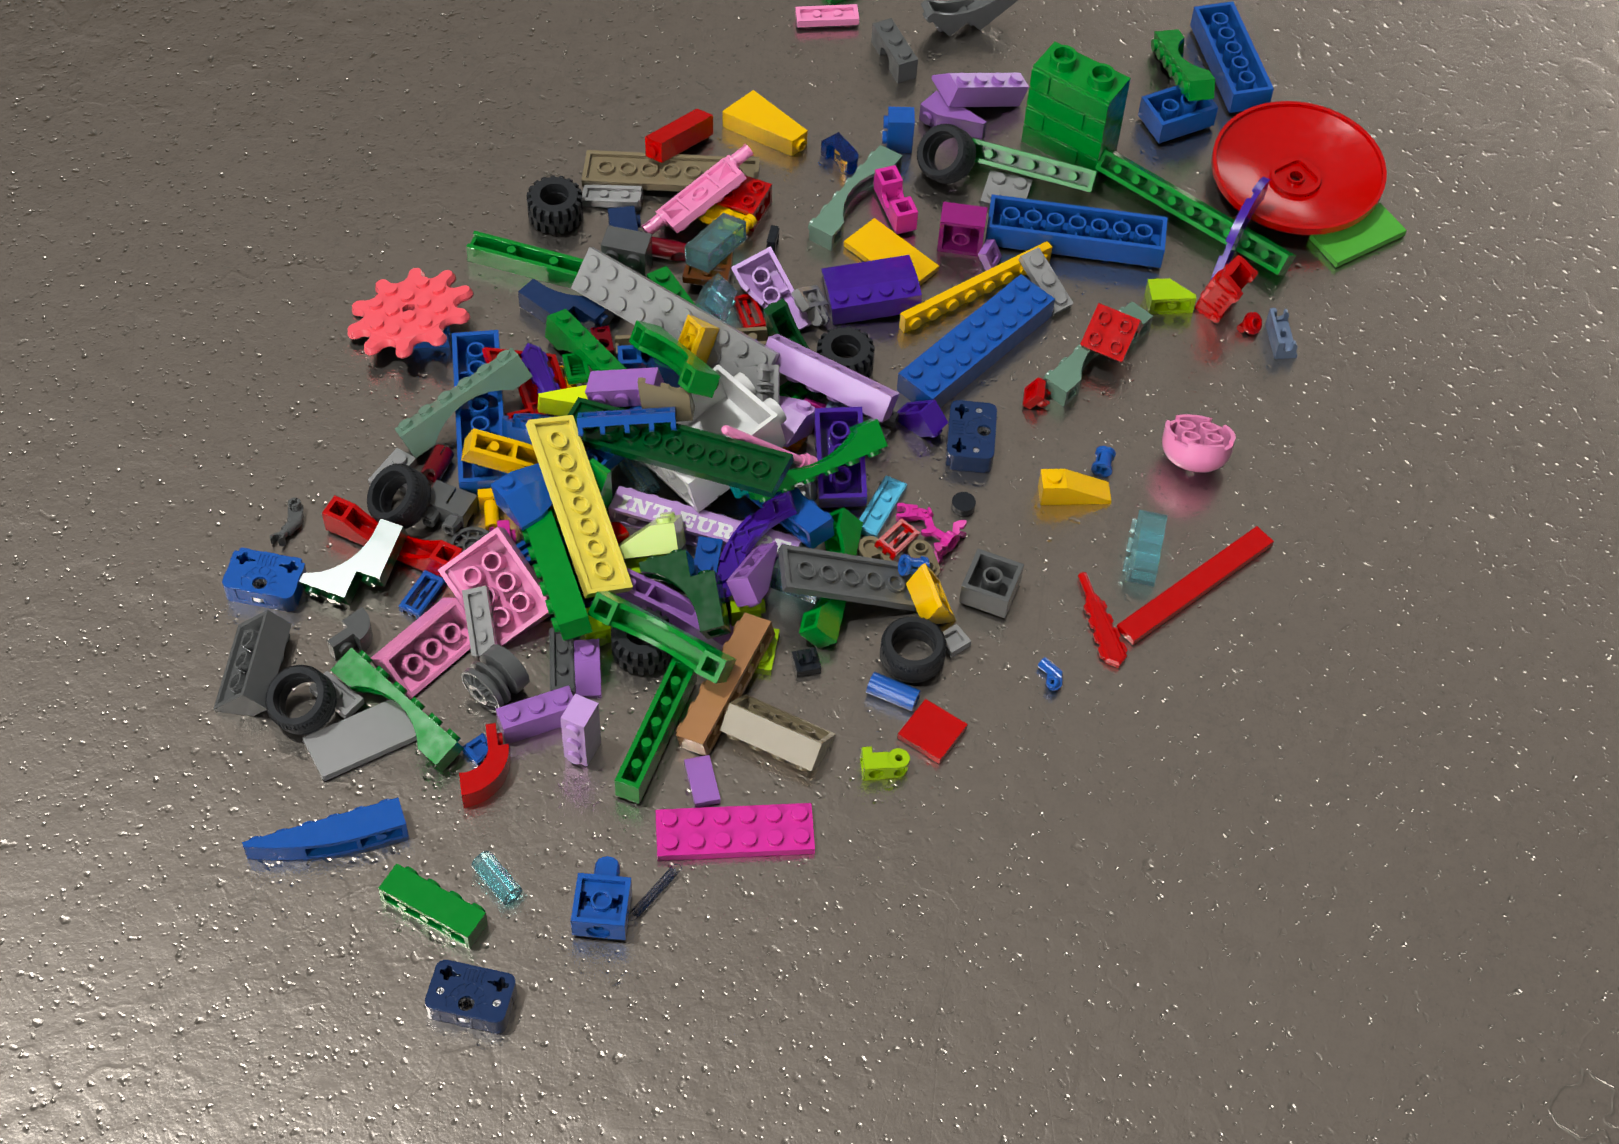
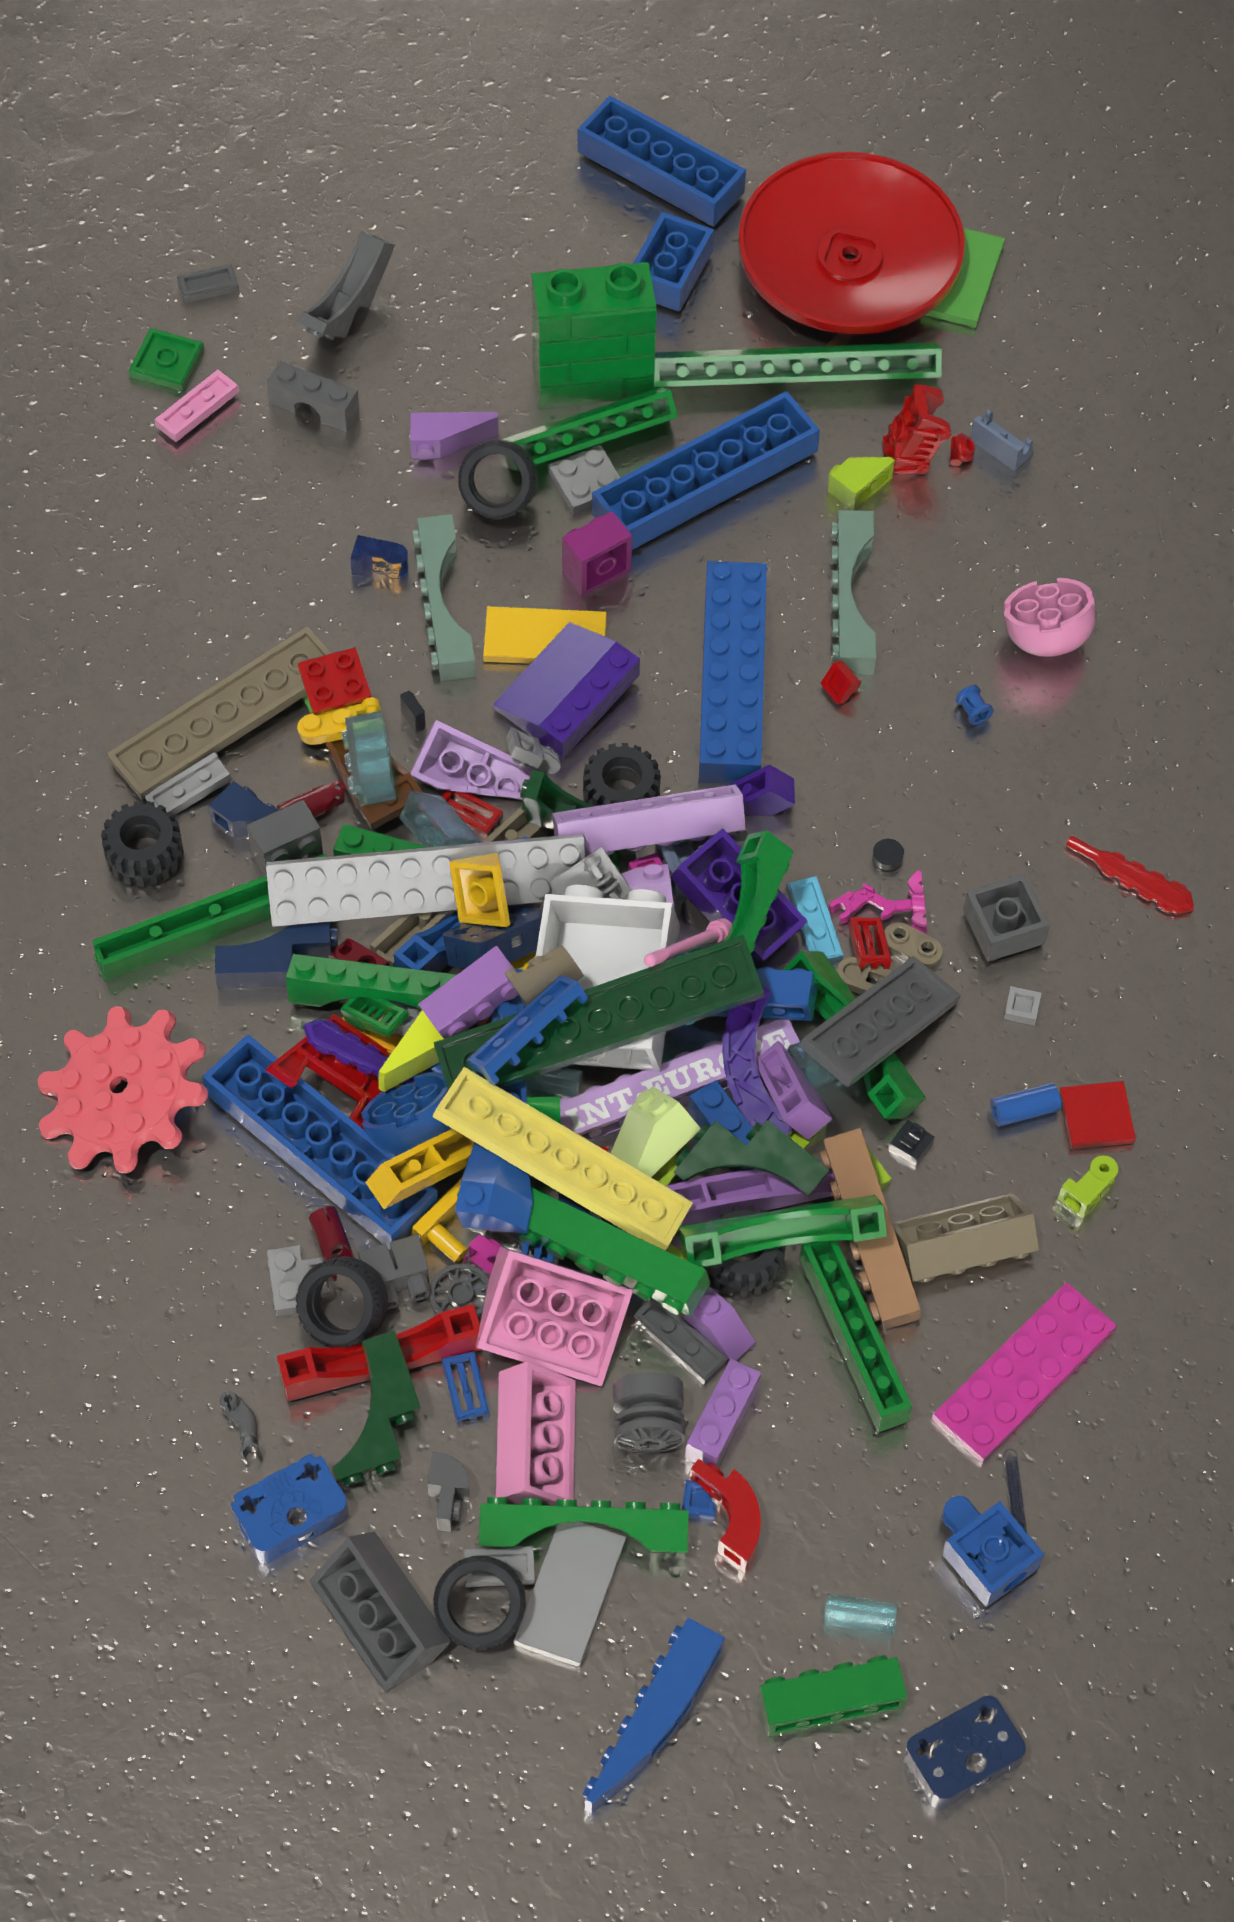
camera: 40 degrees left, 5 degrees up
sand green arch [395,347,533,458] -> none
light grey hinge [462,586,497,658] -> none
lavender brick [561,694,601,767] -> none
green arch [629,320,720,398] -> none
bright pink plate [641,144,754,235] -> none
red brick [645,109,713,163] -> none
medium lavender tile [684,755,721,808] -> none
yellow slope [722,90,808,156] -> none
dark pink arch [873,165,918,234] -> none
black tyre [880,616,947,683] -> none
blue brick [882,107,915,154] -> none
blue bush [898,554,930,576] -> none
yellow plate [899,241,1052,333] -> none
yellow slope [906,563,956,624] -> none
medium lavender slope [931,72,1029,107] -> none
dark blue axle [945,400,997,473] -> none
medium lavender plate [978,239,1002,271] -> none
light grey plate [1018,247,1074,316] -> none
yellow slope [1038,469,1111,505] -> none
blue arm [1038,657,1063,691] -> none
red bracket [1080,303,1143,362] -> none
red tile [1117,526,1274,645] -> none
clear light blue brick [1122,510,1168,587] -> none
green arch [1151,29,1215,101] -> none
dark purple tile [1210,177,1270,281] -> none

